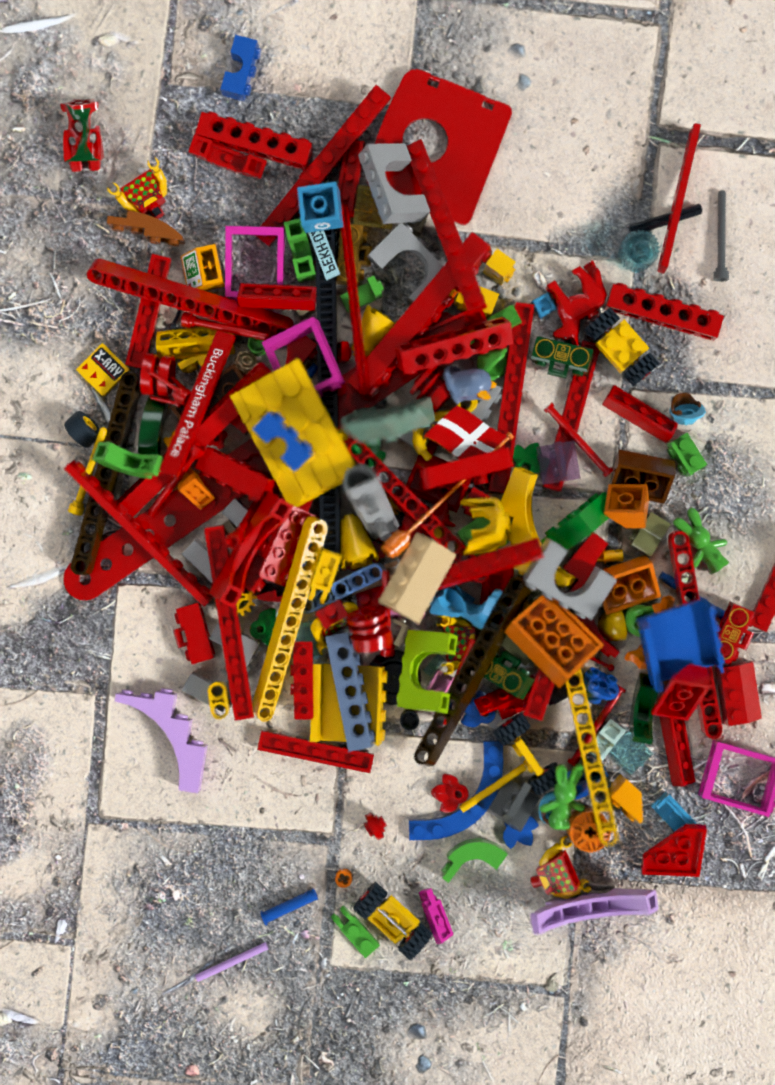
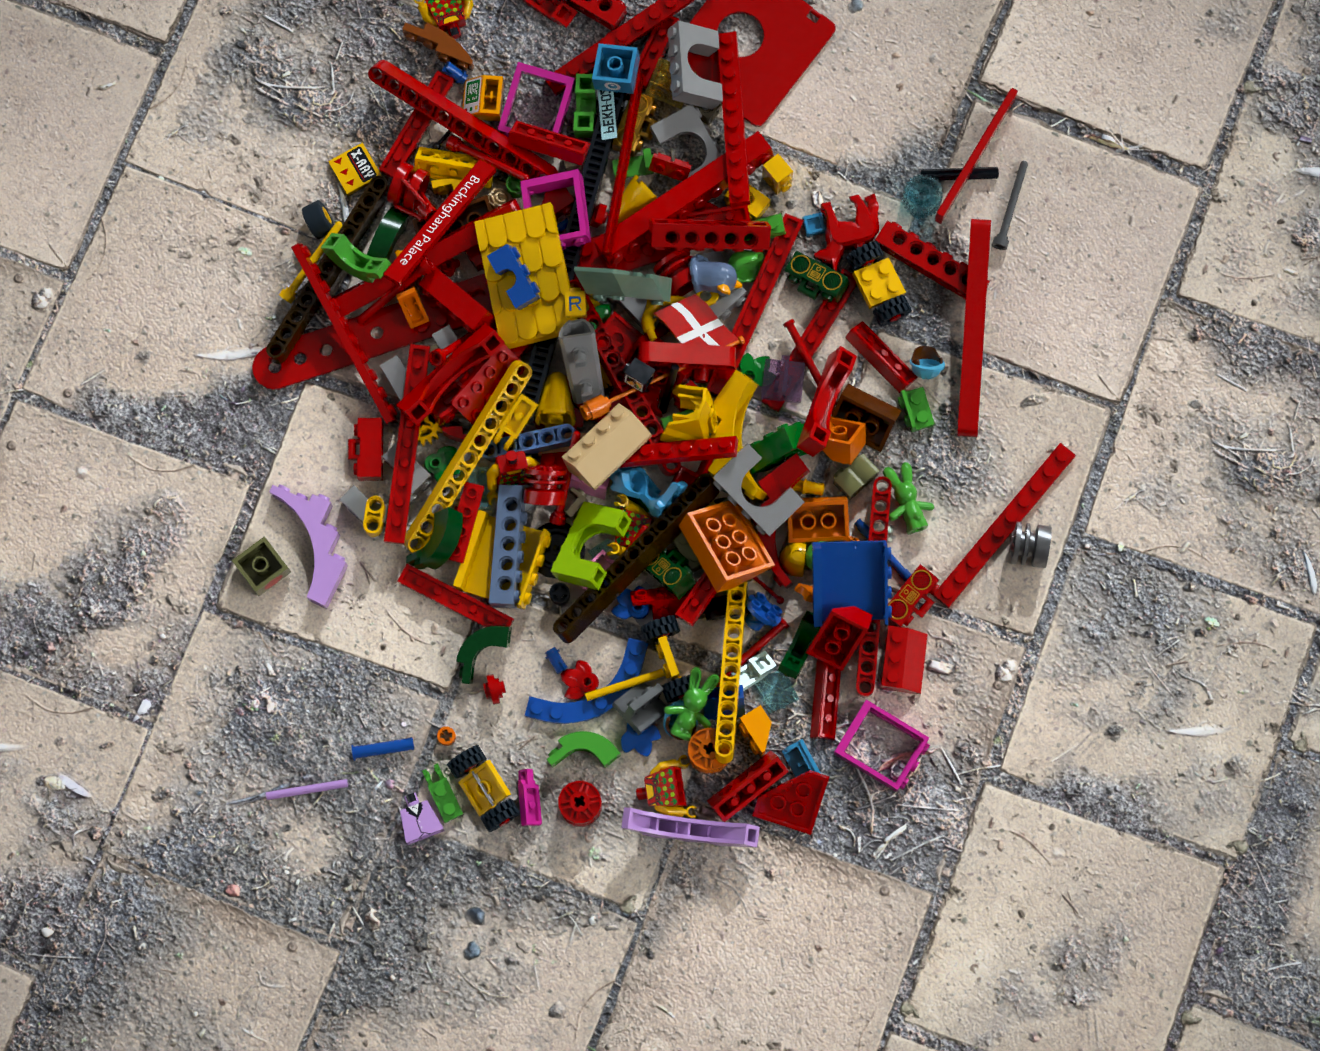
camera: 15 degrees right, 10 degrees down
none -> olive brick [232,536,291,596]
none -> lavender torso [400,793,445,845]
none -> dark green arch [406,507,463,570]
none -> blue pin [442,61,468,84]
none -> dark green arch [456,626,512,684]
none -> blue pin [545,647,568,674]
none -> red wheel [558,781,602,827]
none -> yellow brick [565,288,587,318]
none -> red tile [597,311,642,363]
none -> black brick [622,358,656,393]
none -> red hinge [649,152,692,181]
none -> black bar [659,364,679,414]
none -> red brick [707,750,789,822]
none -> red arch [797,346,857,457]
none -> red beam [957,219,991,437]

